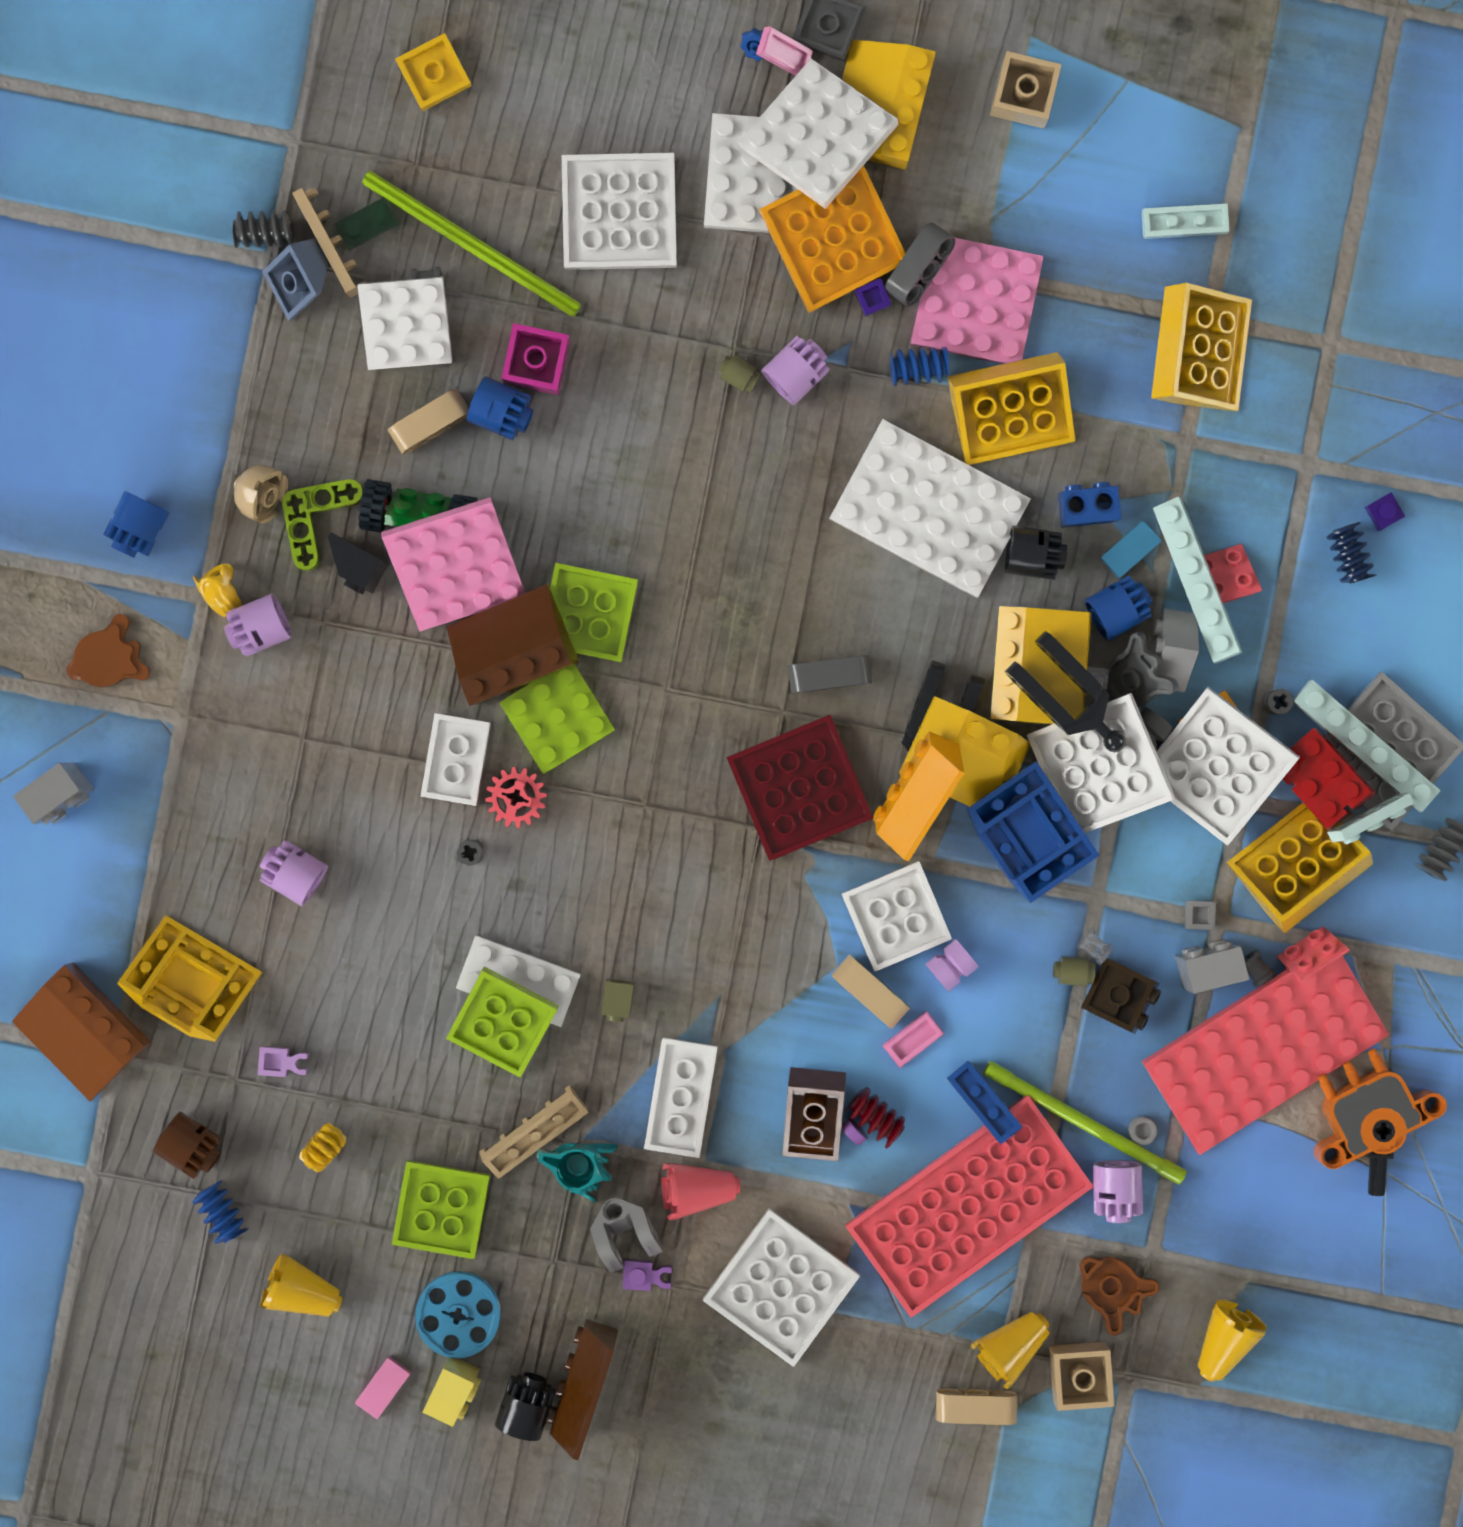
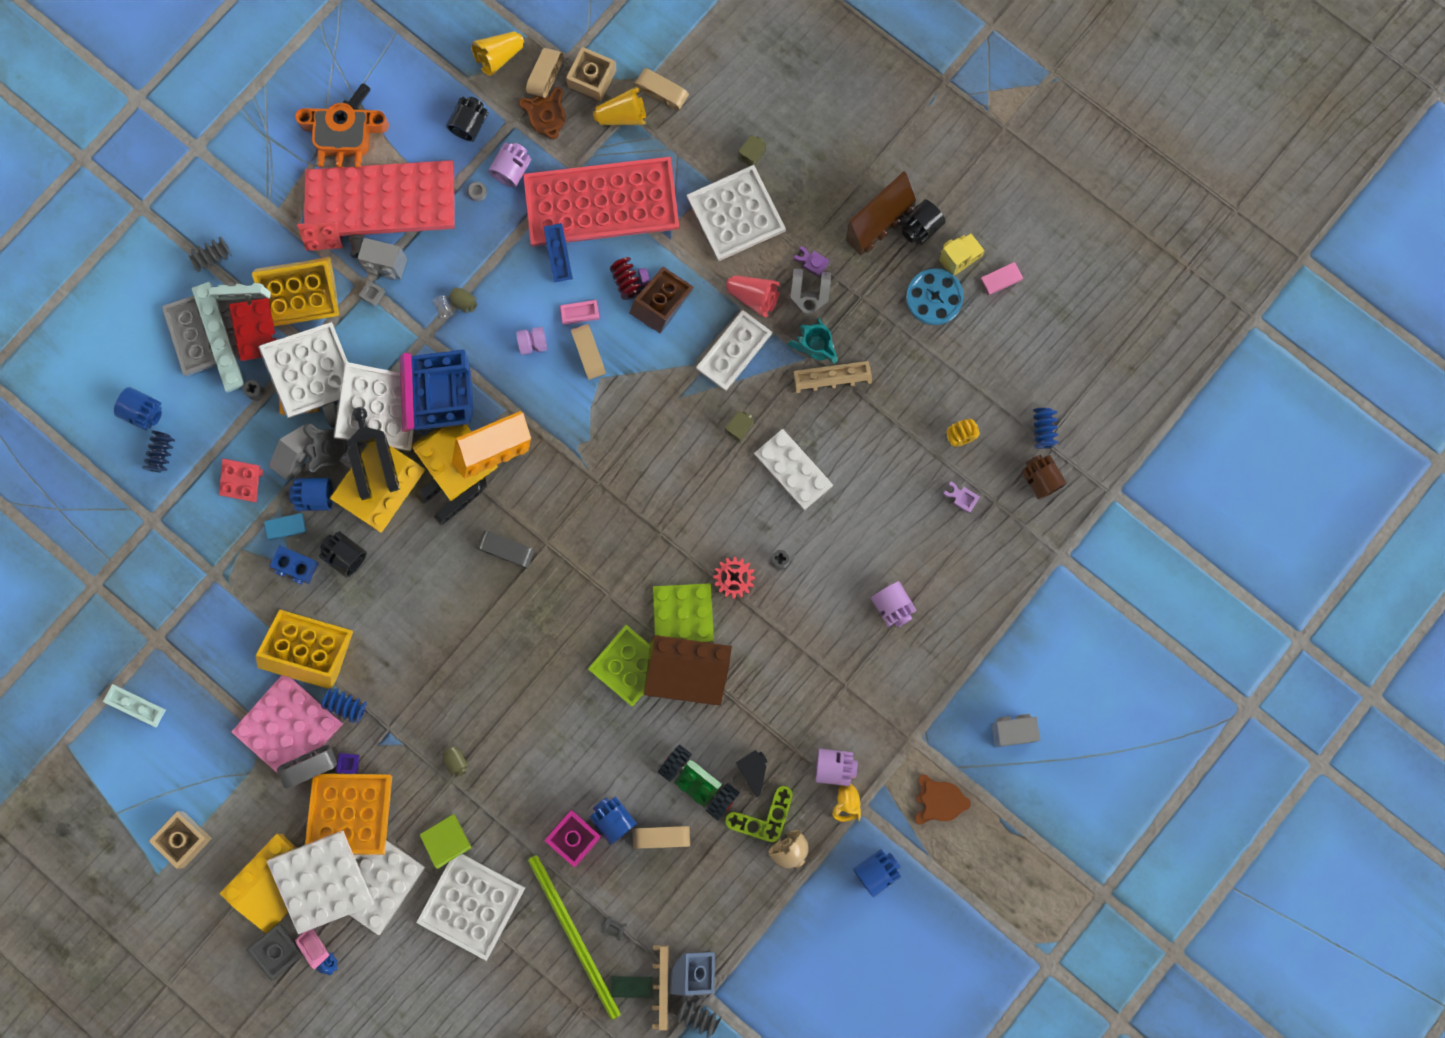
camera: 150 degrees left, 10 degrees down
dark orange slope [12,962,151,1101] -> none
yellow slope [118,915,262,1042] -> none
yellow cone [260,1253,343,1317] -> none
white plate [357,277,453,370] -> none
bright pink plate [381,497,525,632] -> none
lime plate [391,1160,491,1259] -> none
white plate [420,713,491,806] -> none
lime plate [446,966,559,1078] -> none
dark red plate [726,715,873,861] -> none
lavender gear [761,336,830,405] -> none
white plate [829,419,1031,598] -> none
white plate [841,861,952,972] -> none
lime piece [983,1060,1187,1185] -> none
dark brown plate [1081,957,1161,1034] -> none
yellow slope [1151,283,1252,411] -> none
light aqua plate [1153,496,1242,663] -> none
dark purple plate [1364,492,1405,531] -> none
none -> blue gear [114,387,162,431]
none -> dark pink tile [399,353,414,432]
none -> lime tile [420,814,472,869]
none -> black gear [446,96,489,142]
none -> tan beam [526,48,563,98]
none -> olive brick [738,135,766,166]

